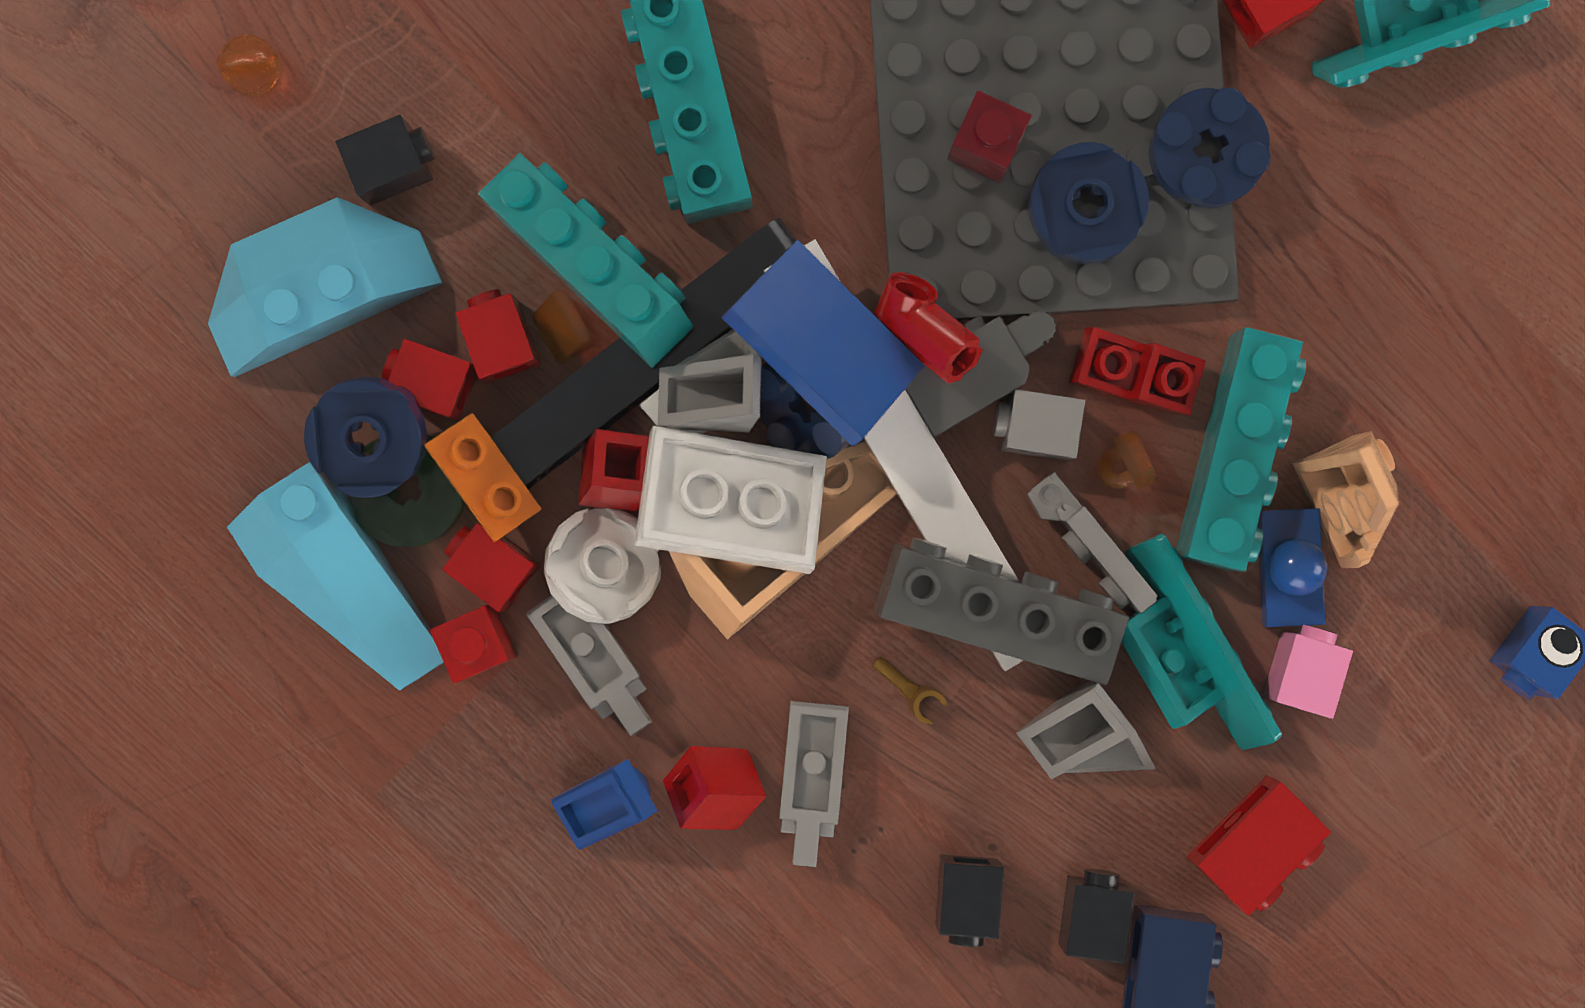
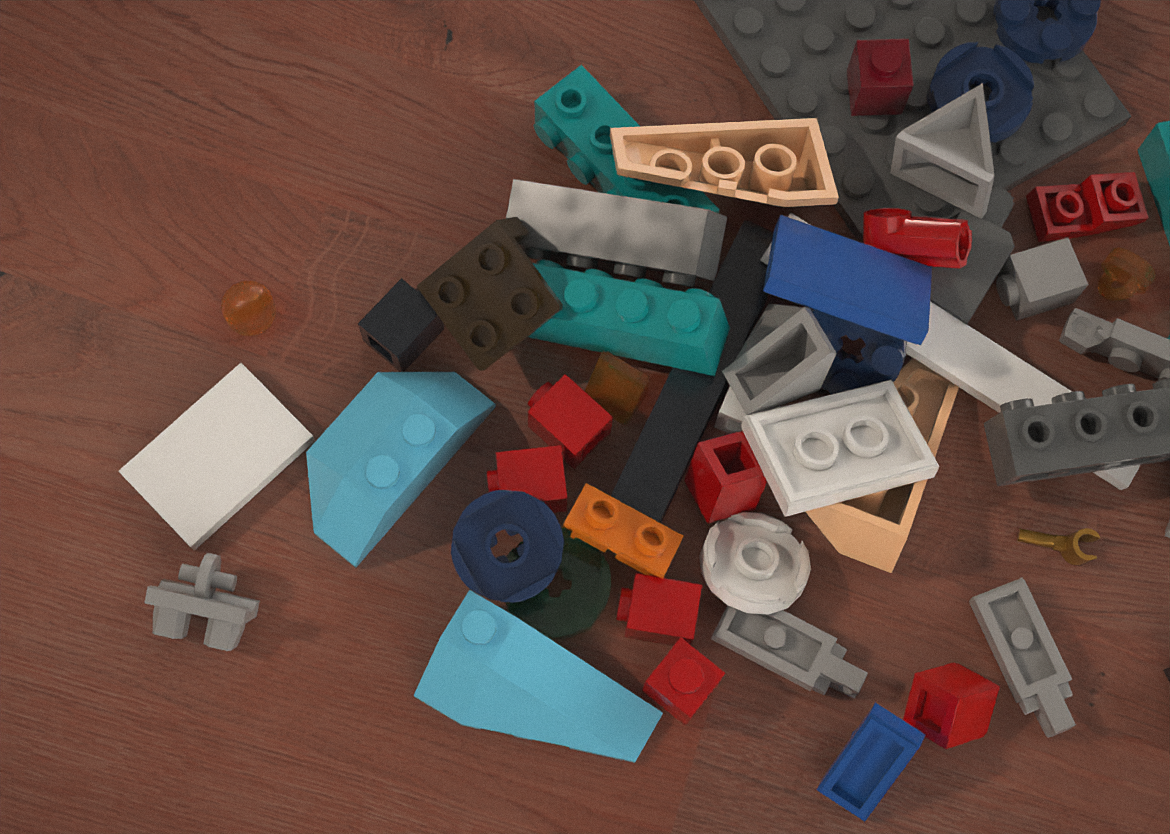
camera: 30 degrees left, 15 degrees down
none -> white tile [119,363,315,551]
none -> light grey hips [144,553,260,651]
none -> dark brown bracket [417,217,563,371]
none -> brick [506,179,727,288]
none -> light nougat wedge [610,118,839,207]
none -> light grey slope [890,83,995,218]

